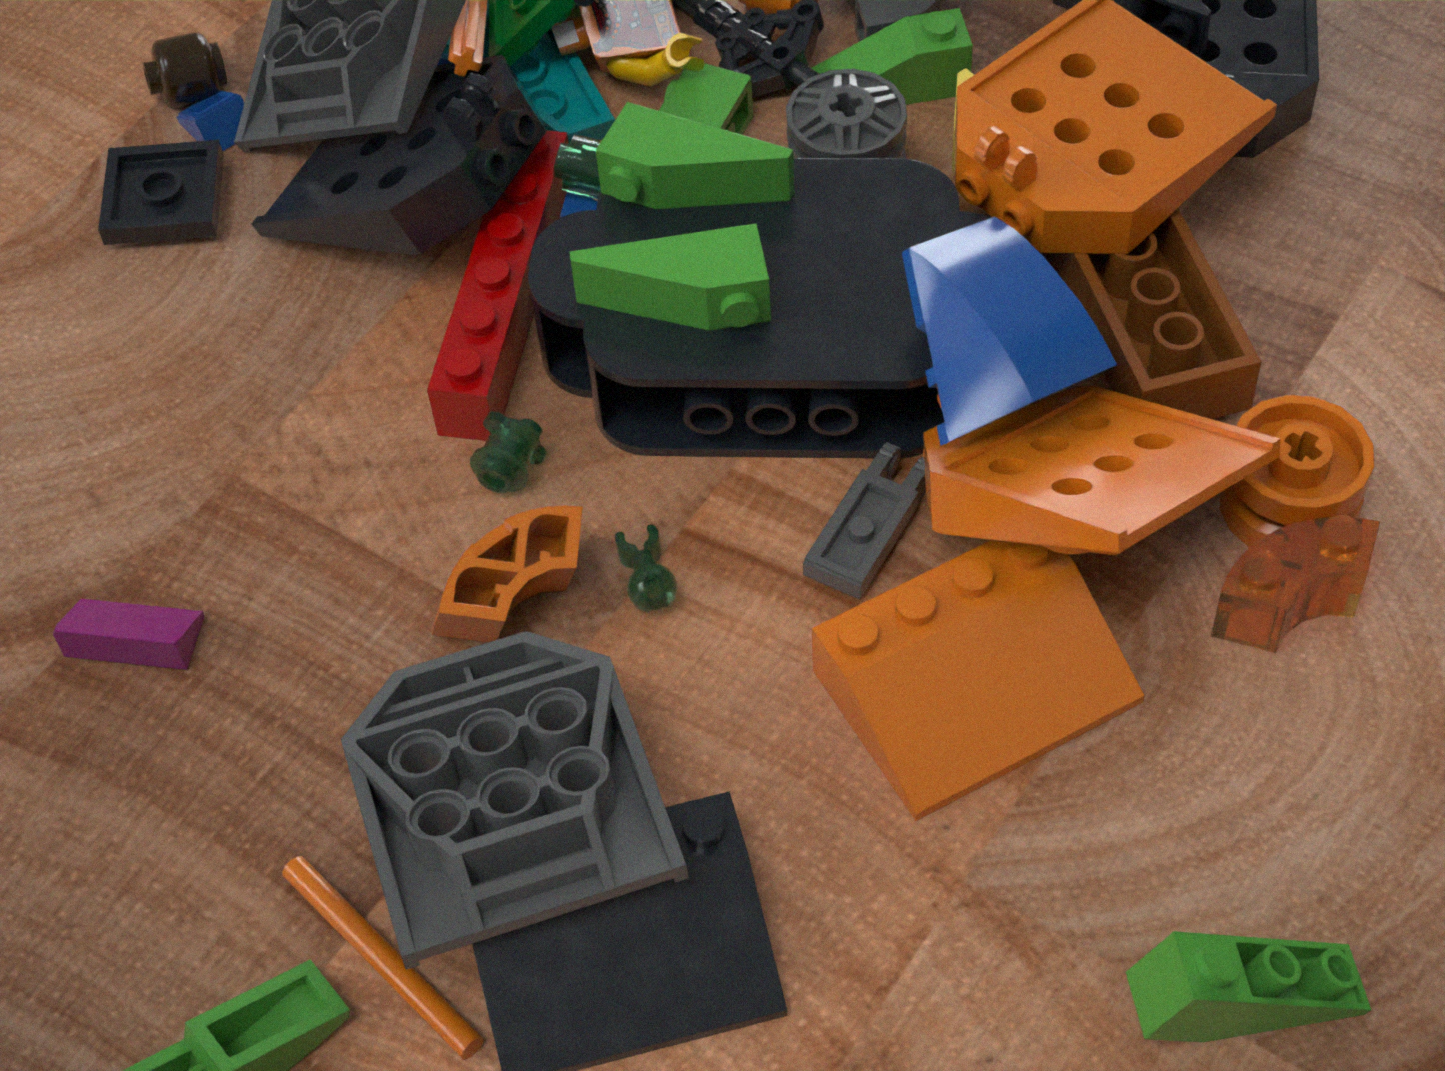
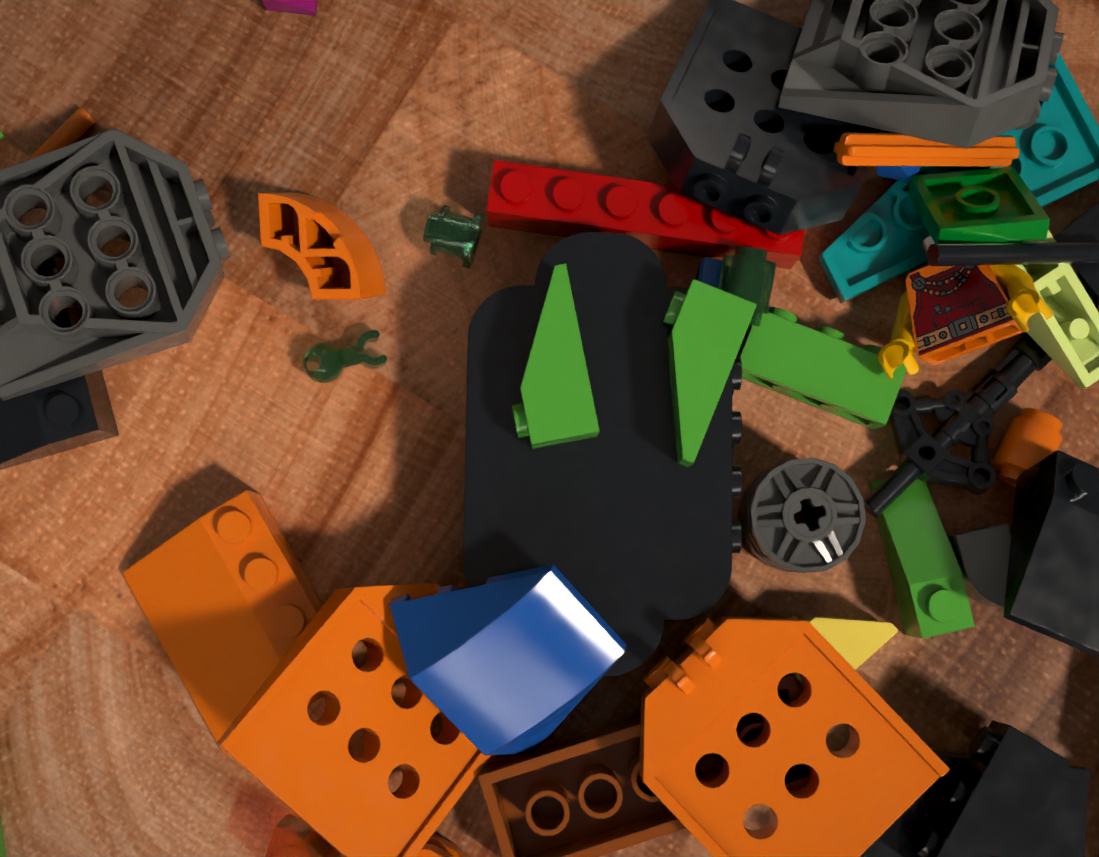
camera: 85 degrees right, 30 degrees up
dark grey hinge [803,442,926,599] -> none

